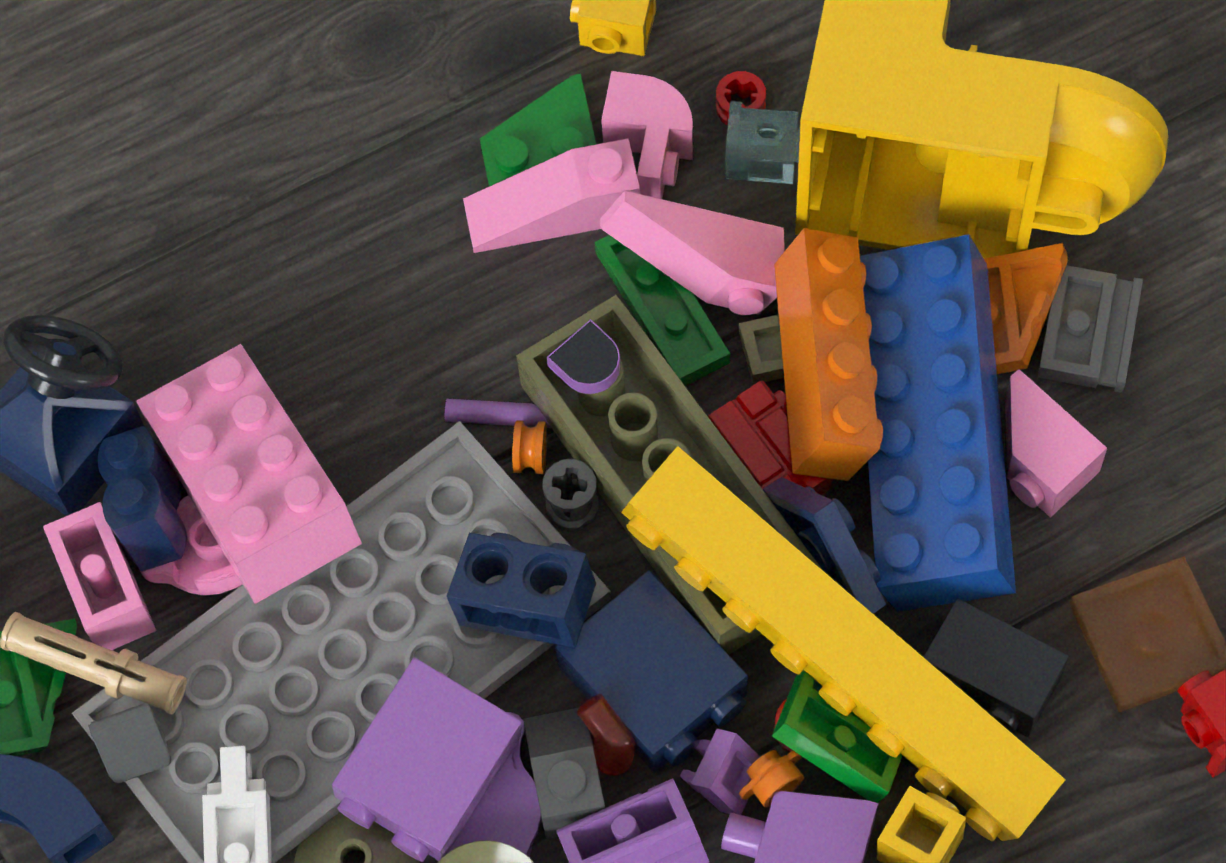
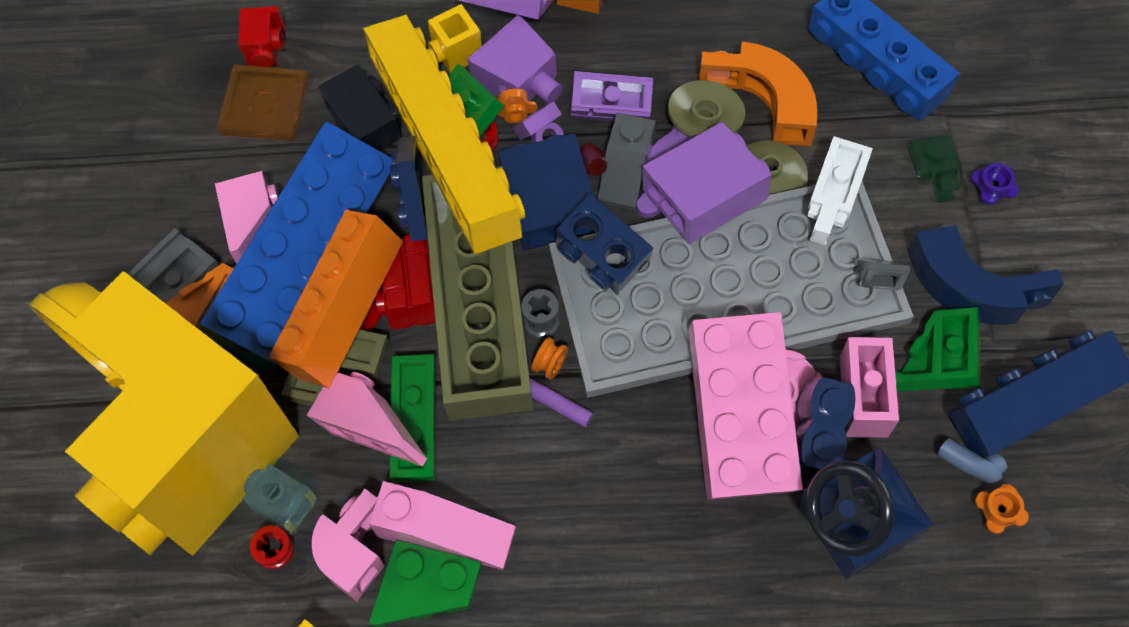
camera: 155 degrees left, 0 degrees up
tan pin [0,612,187,715] -> none
black tile [547,319,620,394] -> none

